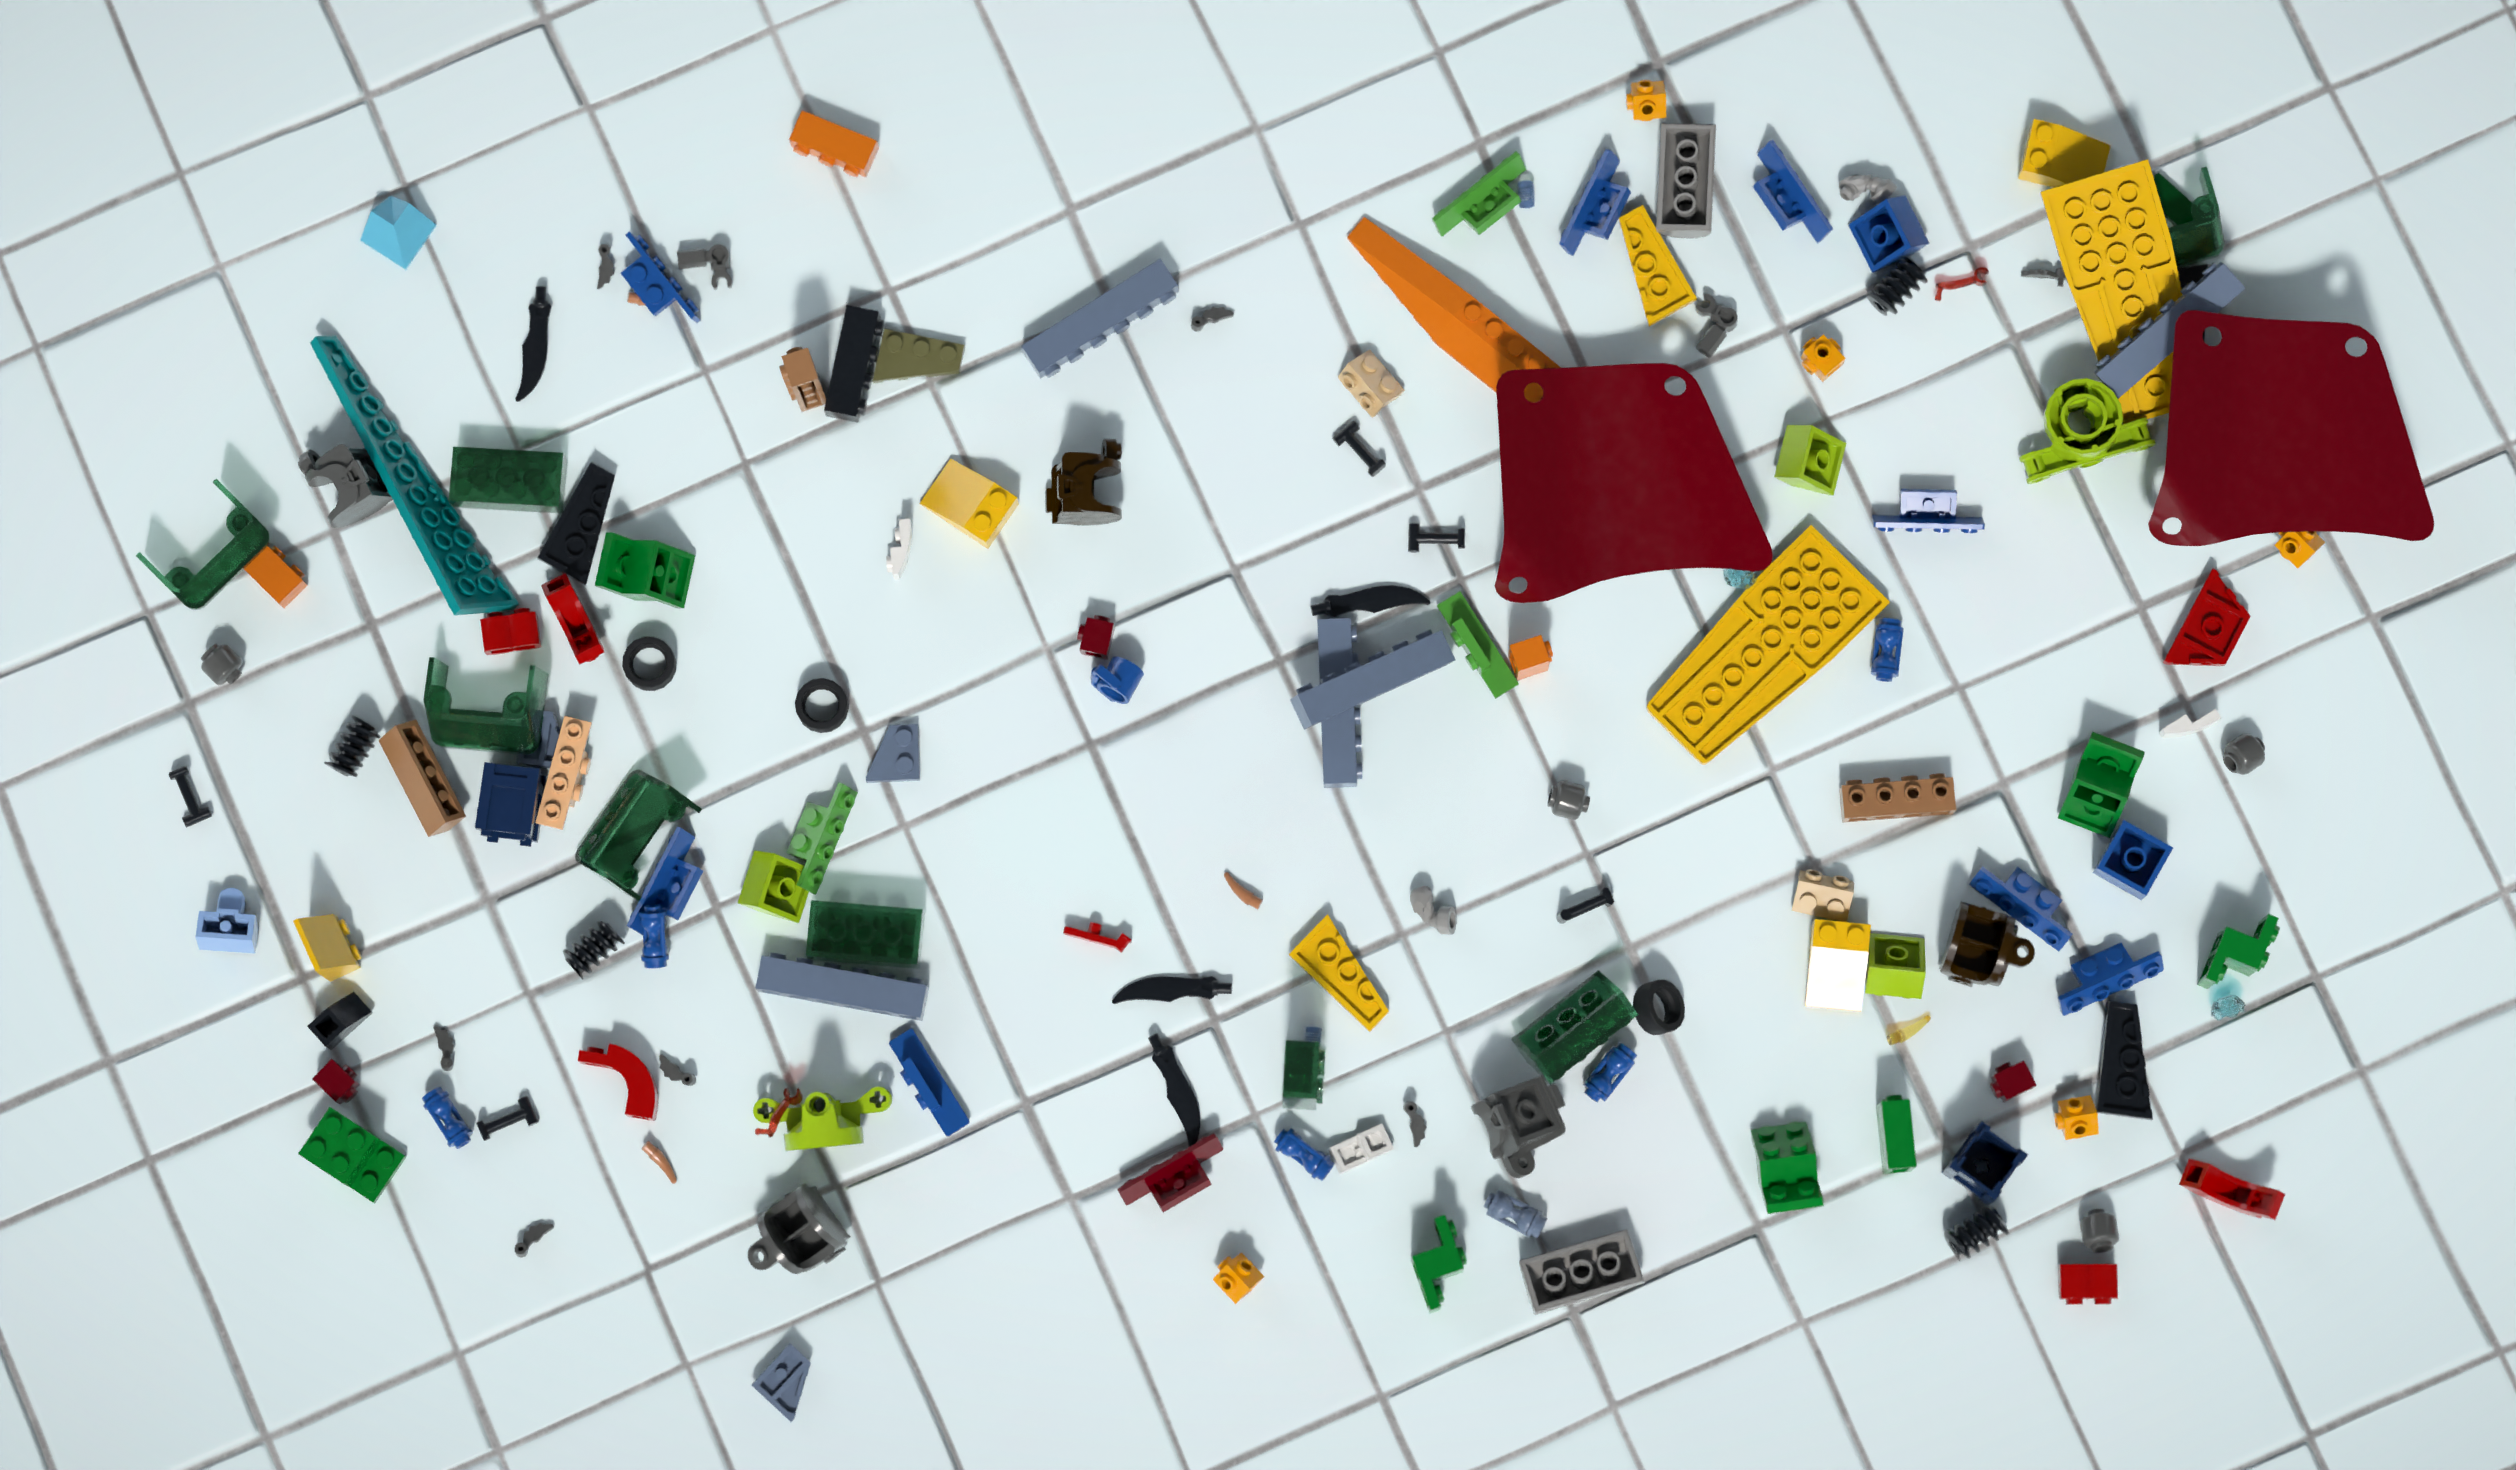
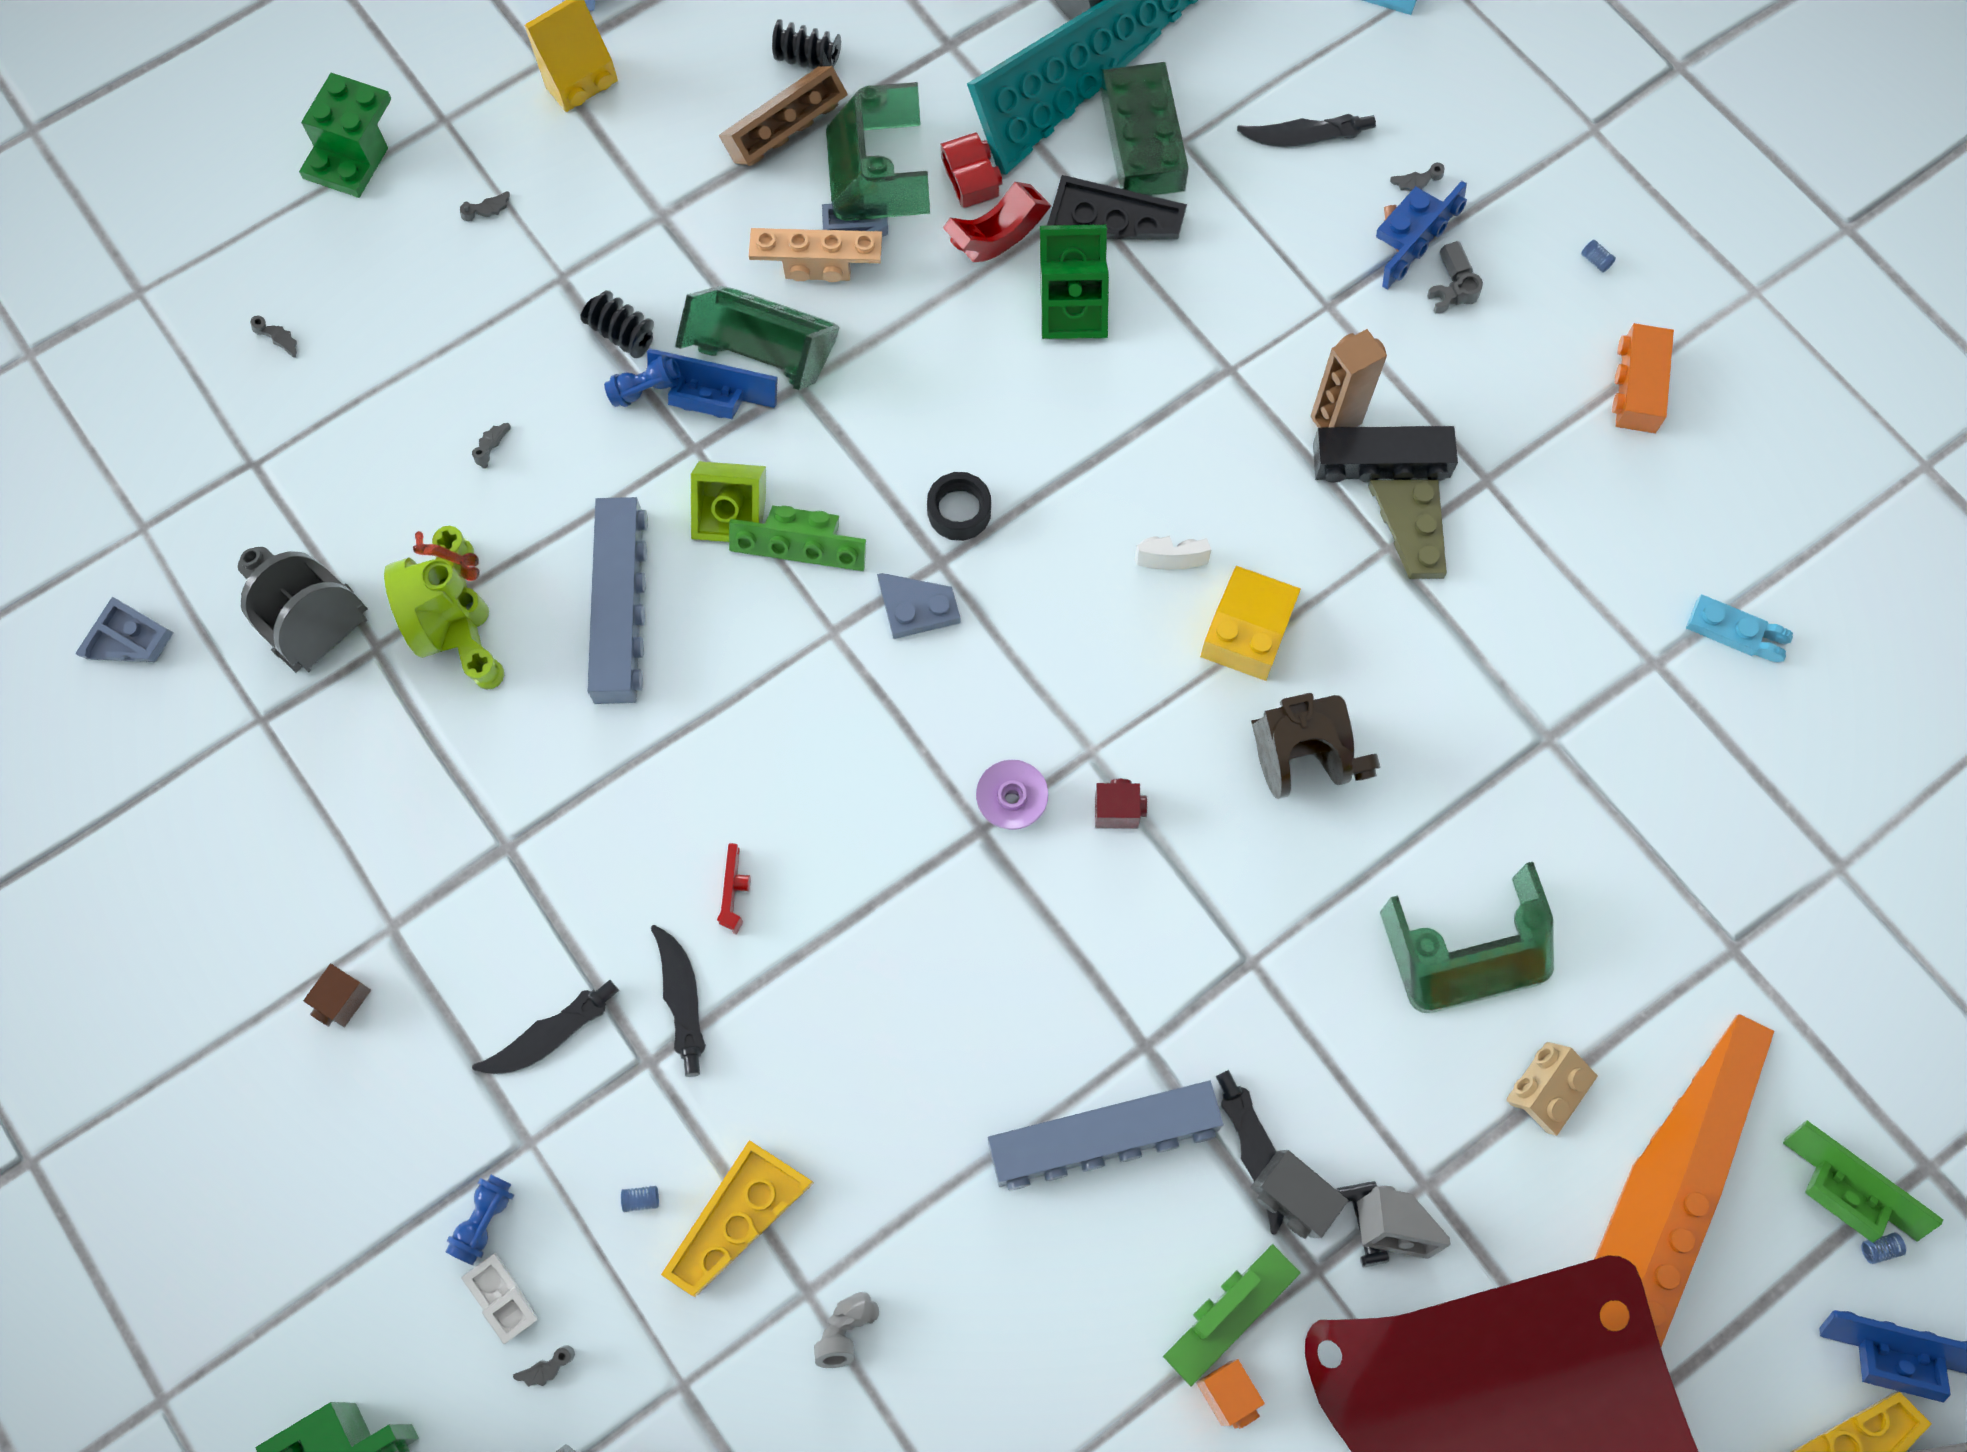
camera: 75 degrees right, 10 degrees down
black slope [307,992,373,1050] -> none
dark red brick [312,1059,360,1105] -> none
blue piece [422,1087,473,1149] -> none
dark blue container [475,762,547,847] -> none
black piece [476,1096,539,1141] -> none
red arch [577,1043,658,1121] -> none
black tyre [622,636,677,691] -> none
nougat helmet [641,1141,677,1184] -> none
clear green brick [806,900,925,969] -> none
blue bracket [889,1029,970,1137] -> none
sand blue brick [1021,258,1179,379] -> none
blue piece [1090,657,1144,704] -> none
dark red bracket [1117,1133,1223,1212] -> none
dark grey piece [1191,306,1234,332] -> none
light orange brick [1212,1252,1265,1304] -> none
nougat helmet [1224,872,1263,910] -> none
clear green brick [1282,1040,1325,1110] -> none
sand blue brick [1290,629,1456,730] -> none
black piece [1332,421,1386,477] -> none
none -> reddish brown brick [303,963,371,1028]
none -> lavender dish [976,760,1048,830]
none -> dark grey brick [1250,1150,1349,1239]
none -> light grey slope [1357,1186,1451,1259]
none -> clear green windscreen [1380,861,1554,1013]
none -> medium blue piece [1581,239,1616,273]
none -> medium azure hinge [1686,594,1793,663]

